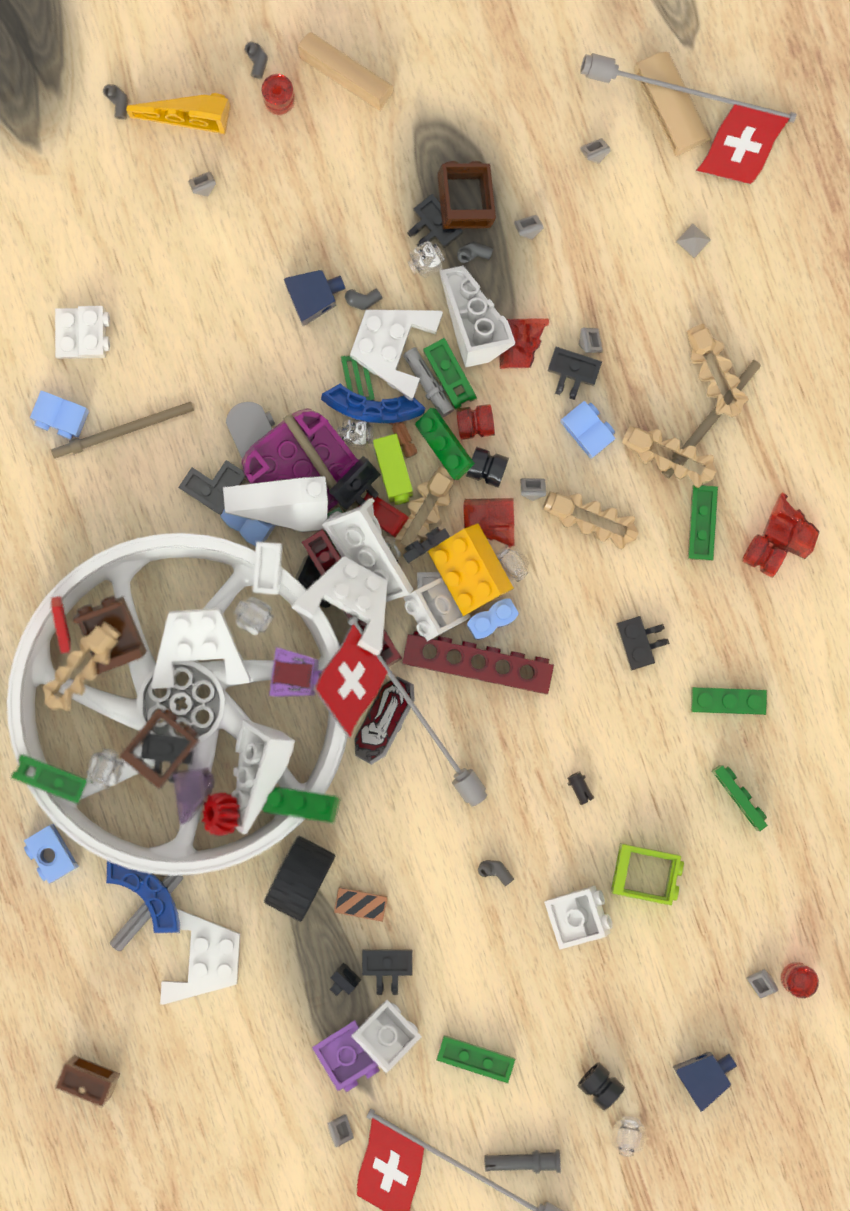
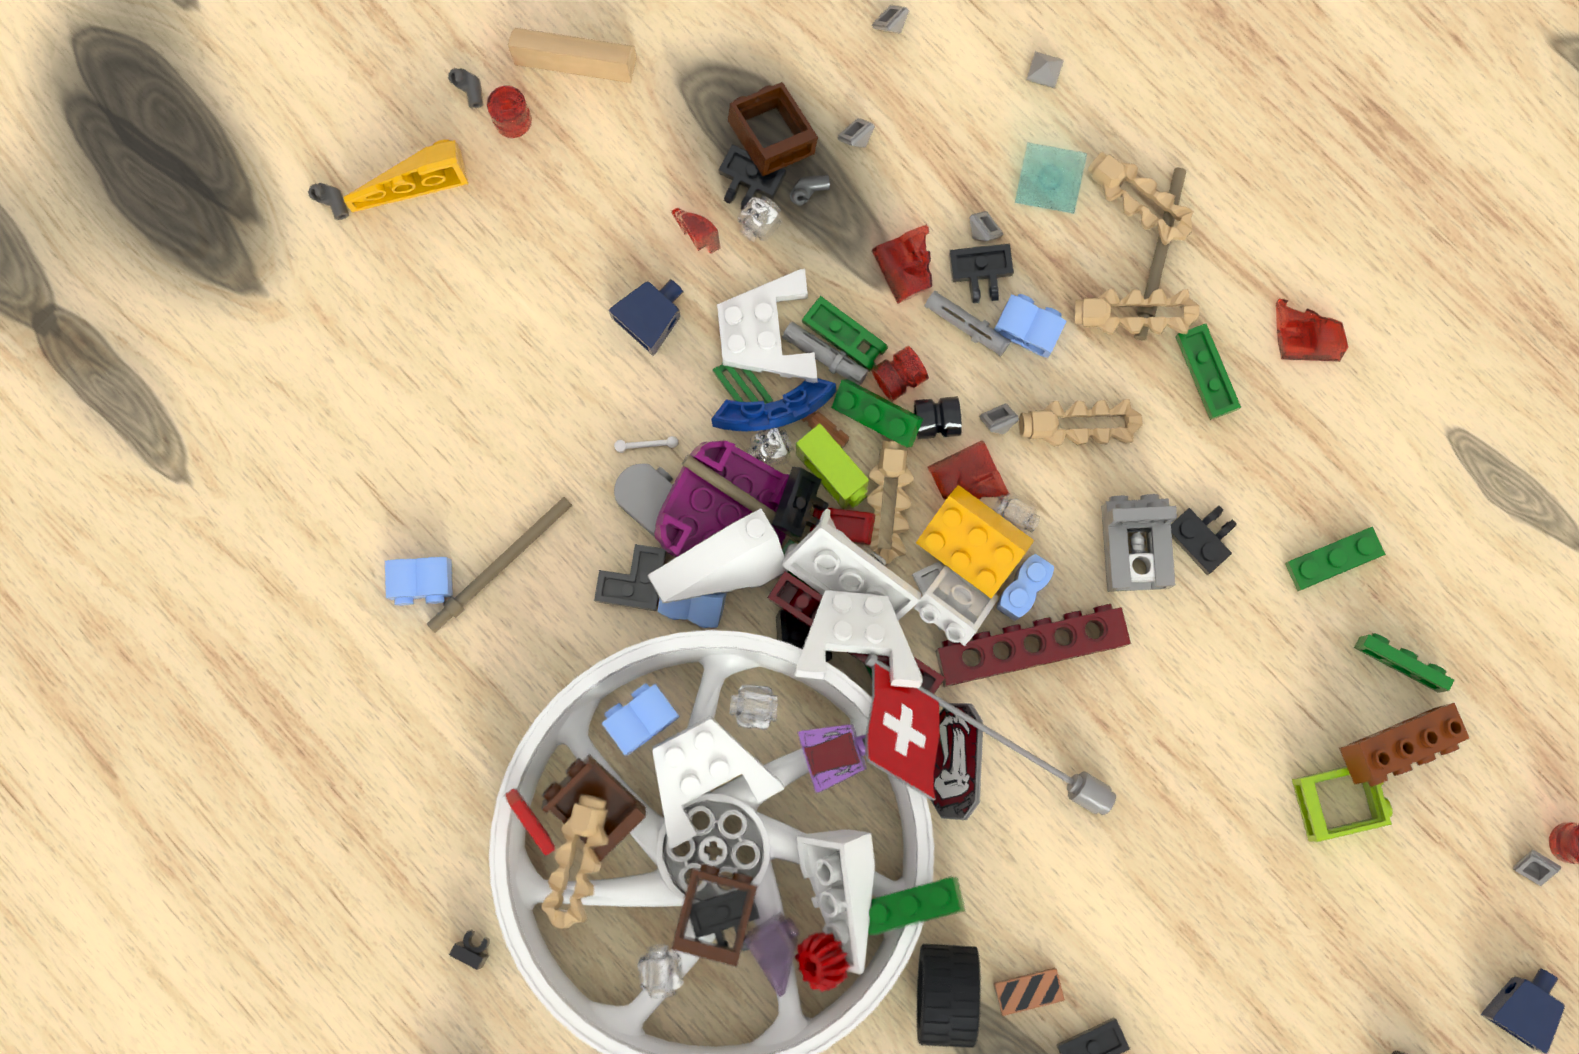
camera: 20 degrees left, 5 degrees down
green plate [11,754,88,804] -> none
white plate [55,306,110,359] -> none
light grey slope [188,172,216,197] -> none
white tile [253,542,283,595] -> none
dark grey arm [345,288,383,310] -> none
black hinge [402,527,450,563] -> none
white wedge [440,266,515,368] -> none
dark grey arm [478,860,514,886] -> none
white plate [545,886,613,949] -> none
black pin [567,771,594,805] -> none
clear red wheel [742,534,788,578] -> none
none -> light blue brick [602,683,679,756]
none -> white hinge [614,436,678,453]
none -> clear red slope [671,208,720,254]
none -> light grey pin [924,291,1011,357]
none -> clear light blue slope [1015,142,1087,213]
none -> light grey brick [1101,494,1177,592]
none -> dark orange brick [1339,702,1470,787]

